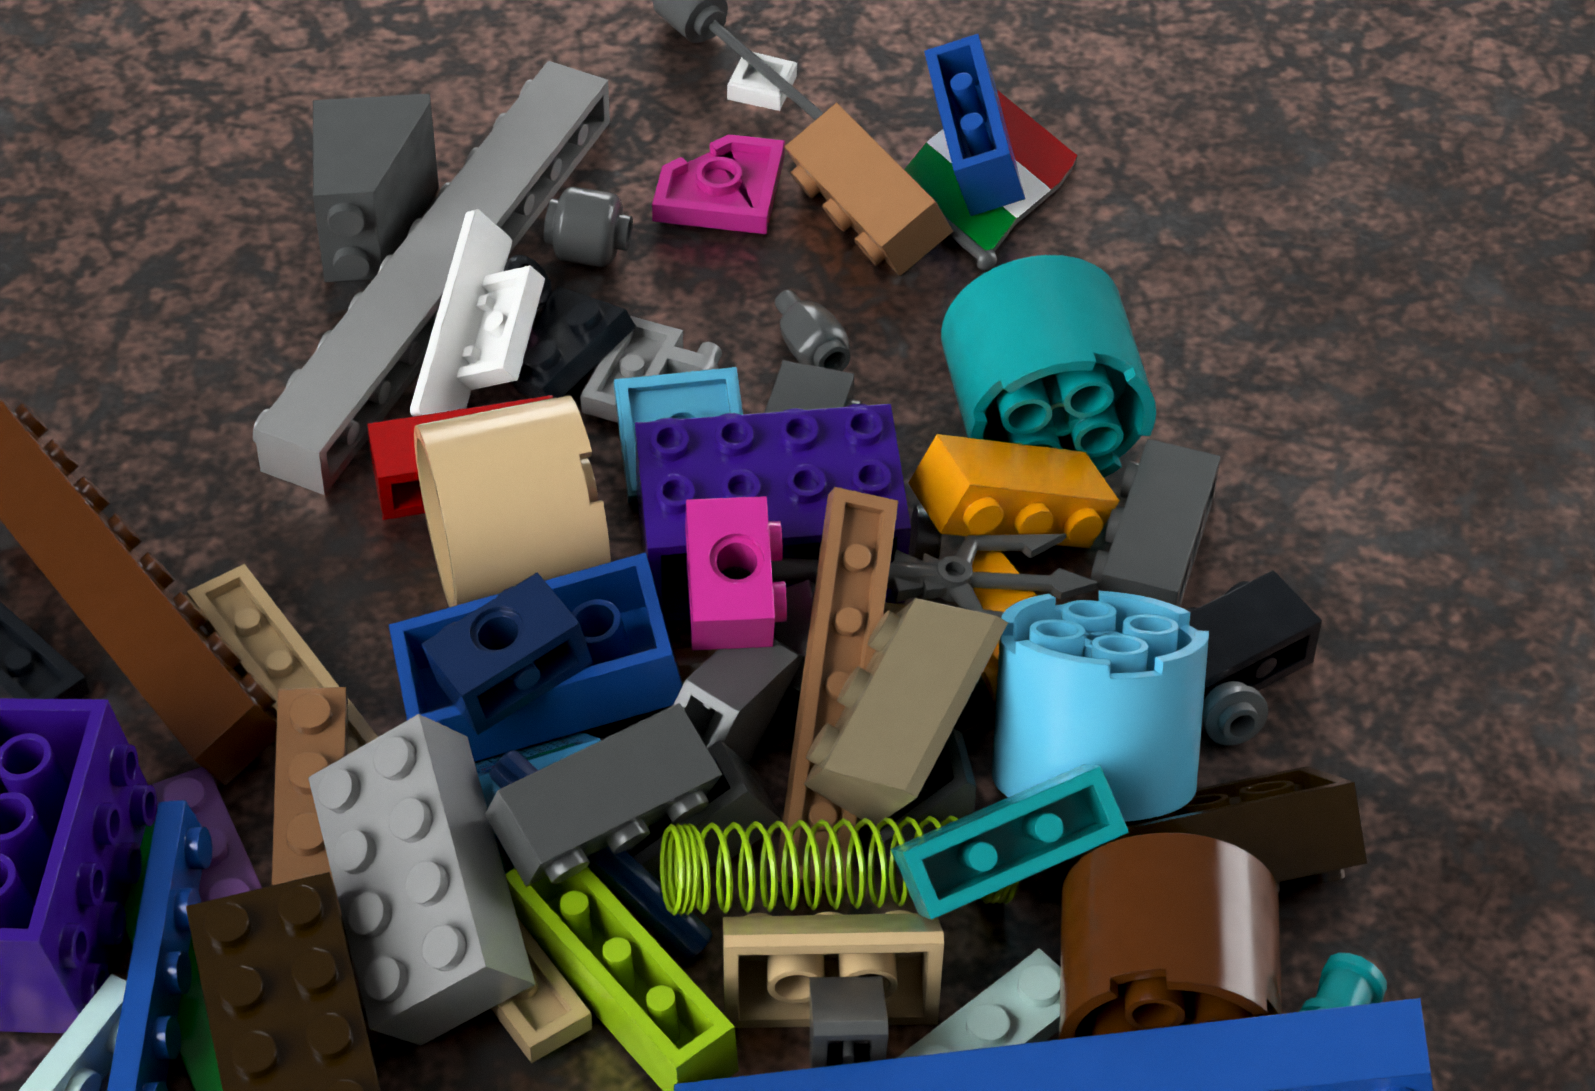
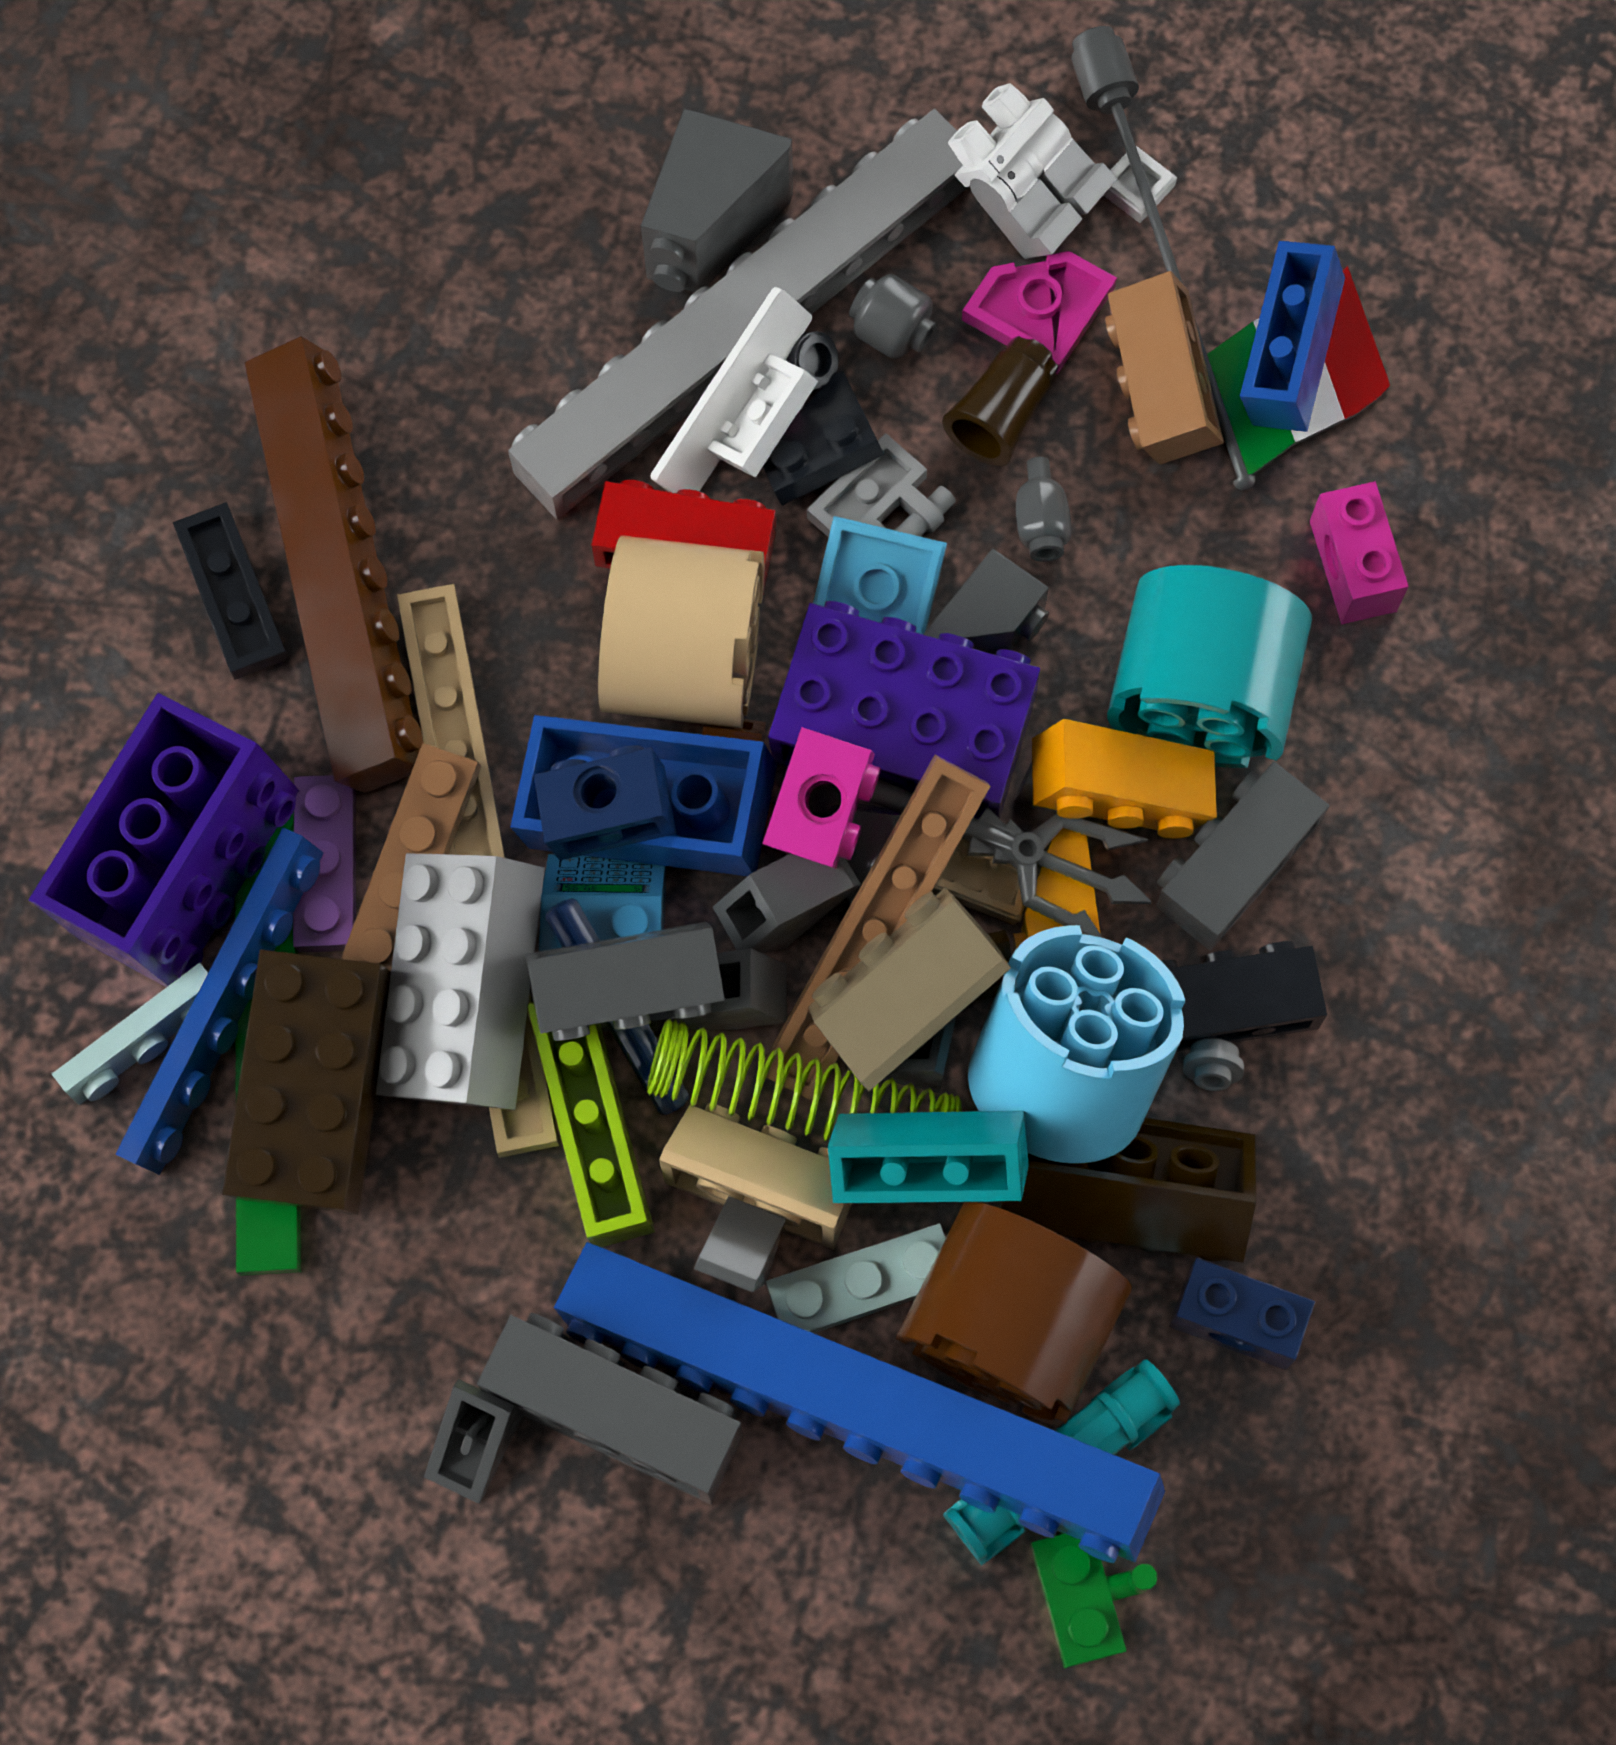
camera: 25 degrees right, 25 degrees up
none -> dark brown plant [942,336,1058,466]
none -> hips [948,83,1117,259]
none -> dark blue brick [1169,1258,1315,1370]
none -> dark pink brick [1310,481,1409,625]

